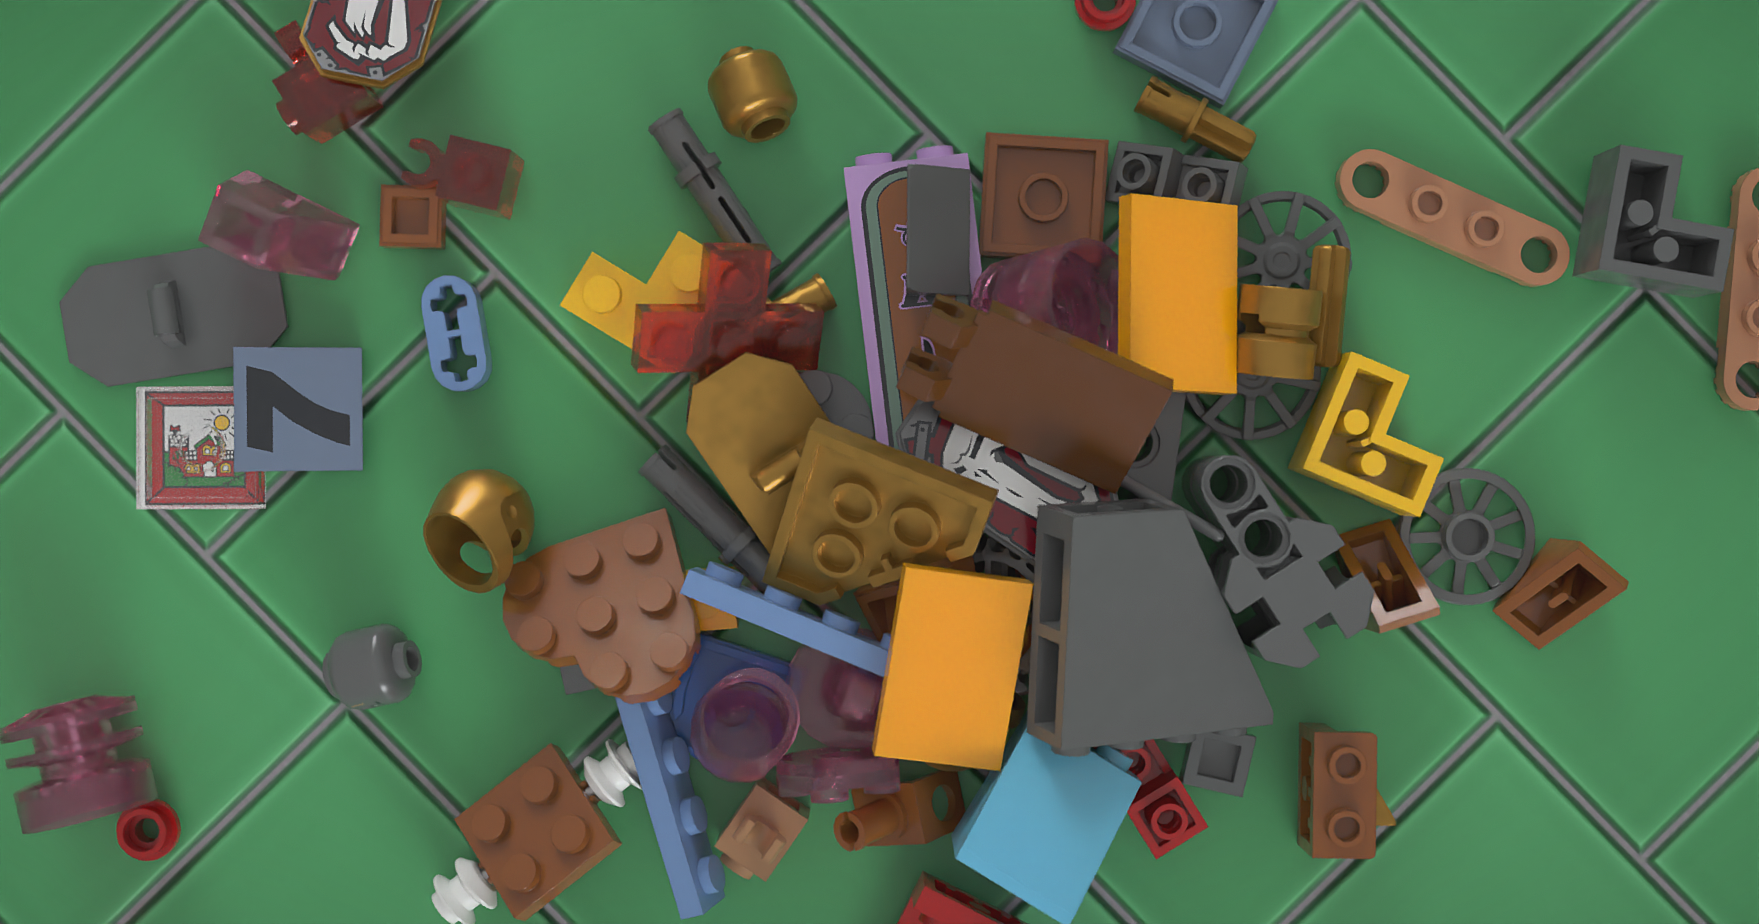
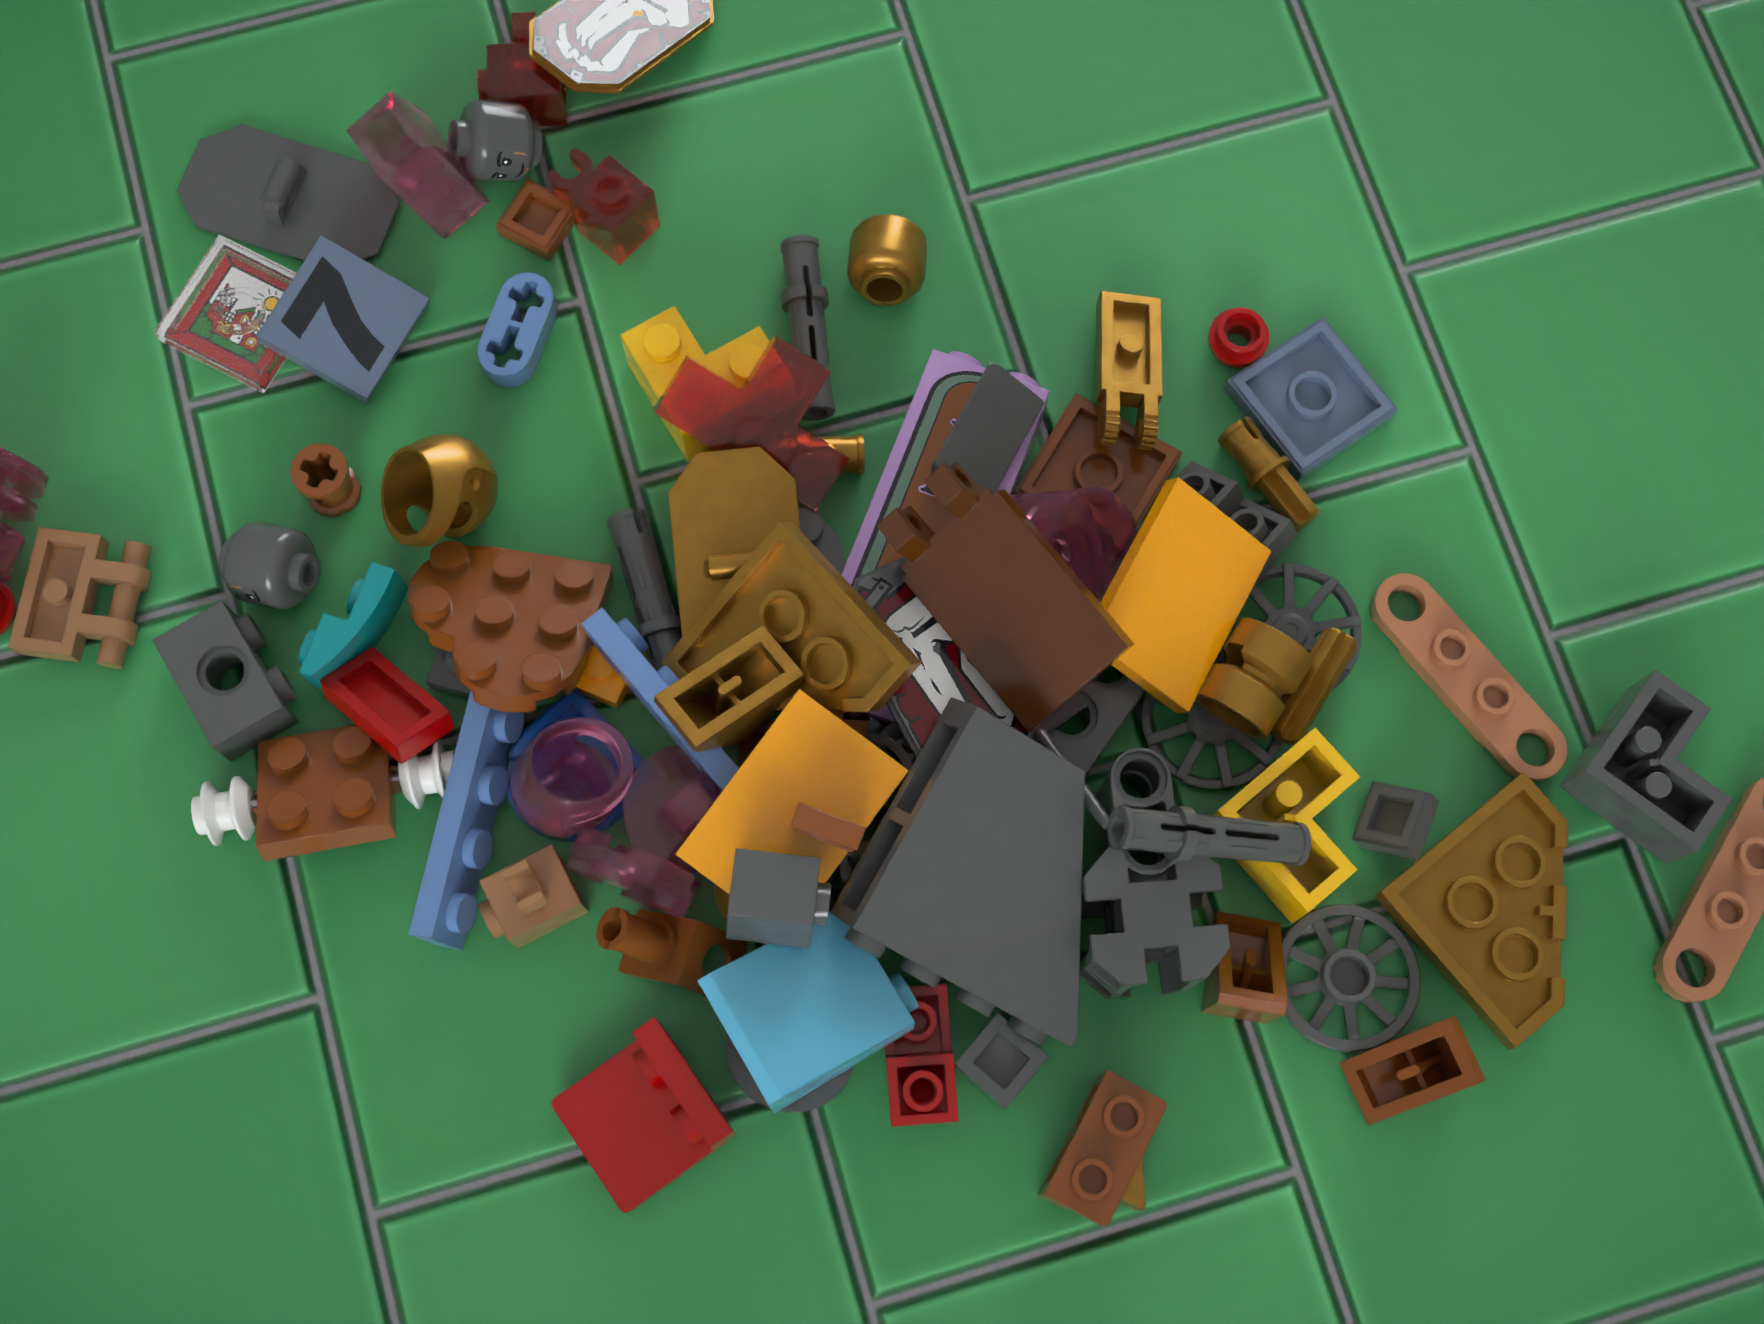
camera: 25 degrees right, 15 degrees down
none -> medium nougat plate [8,527,152,669]
none -> dark grey brick [152,601,299,762]
none -> dark orange bush [290,443,362,518]
none -> teal slope [299,562,409,691]
none -> red tile [320,647,454,764]
none -> dark grey head [448,99,543,182]
none -> pearl gold slope [654,625,804,752]
none -> dark grey brick [726,848,831,948]
none -> dark orange tile [791,802,866,853]
none -> pearl gold hinge [1096,291,1163,450]
none -> dark grey pin [1108,805,1312,866]
none -> dark grey tile [1351,781,1439,861]
none -> pearl gold plate [1375,772,1568,1050]

